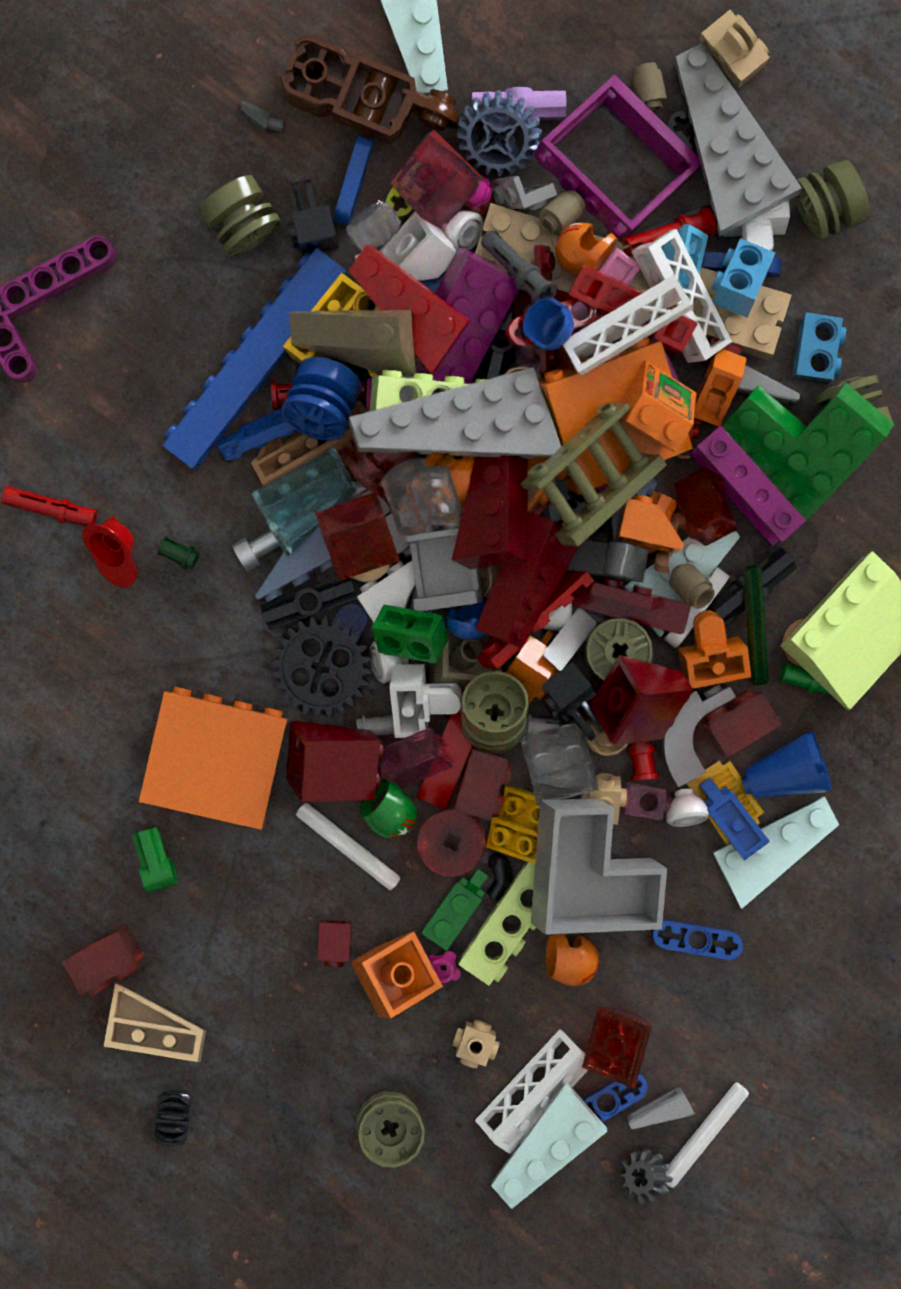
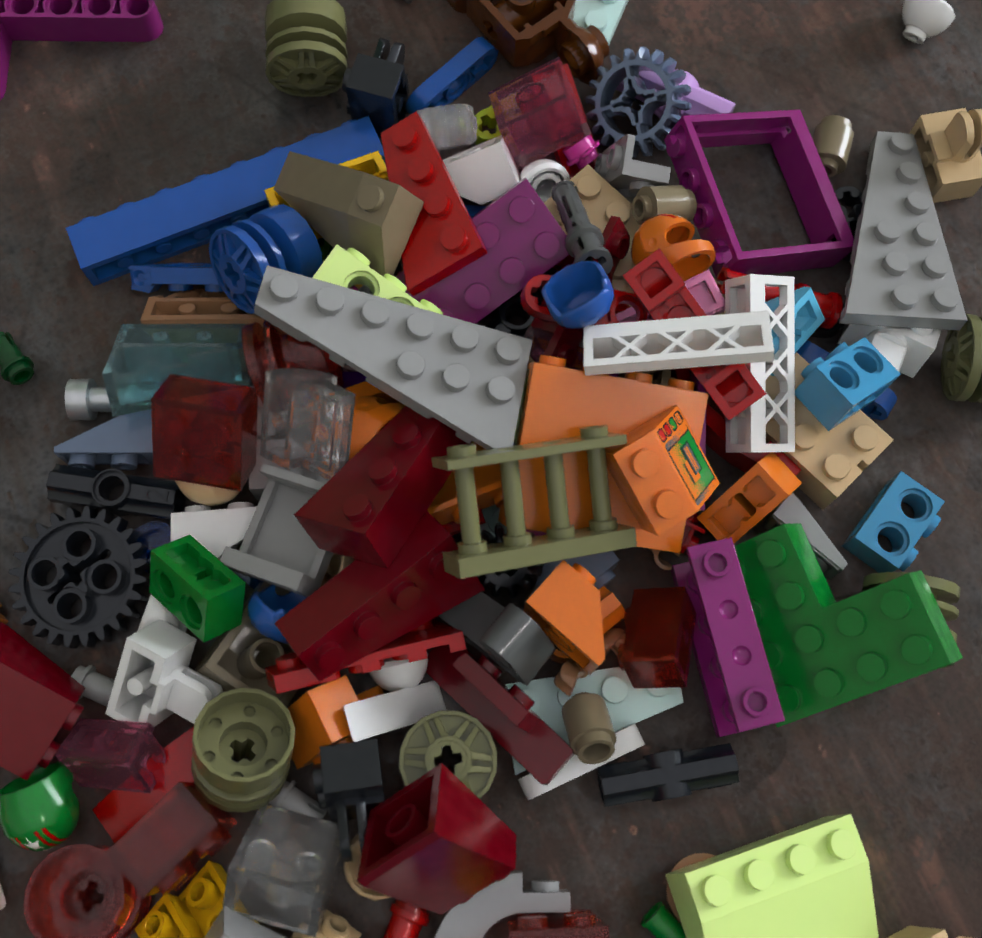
camera: 30 degrees right, 15 degrees down
orange brick [678,610,751,689] -> none
dark green axle [743,565,769,686] -> none

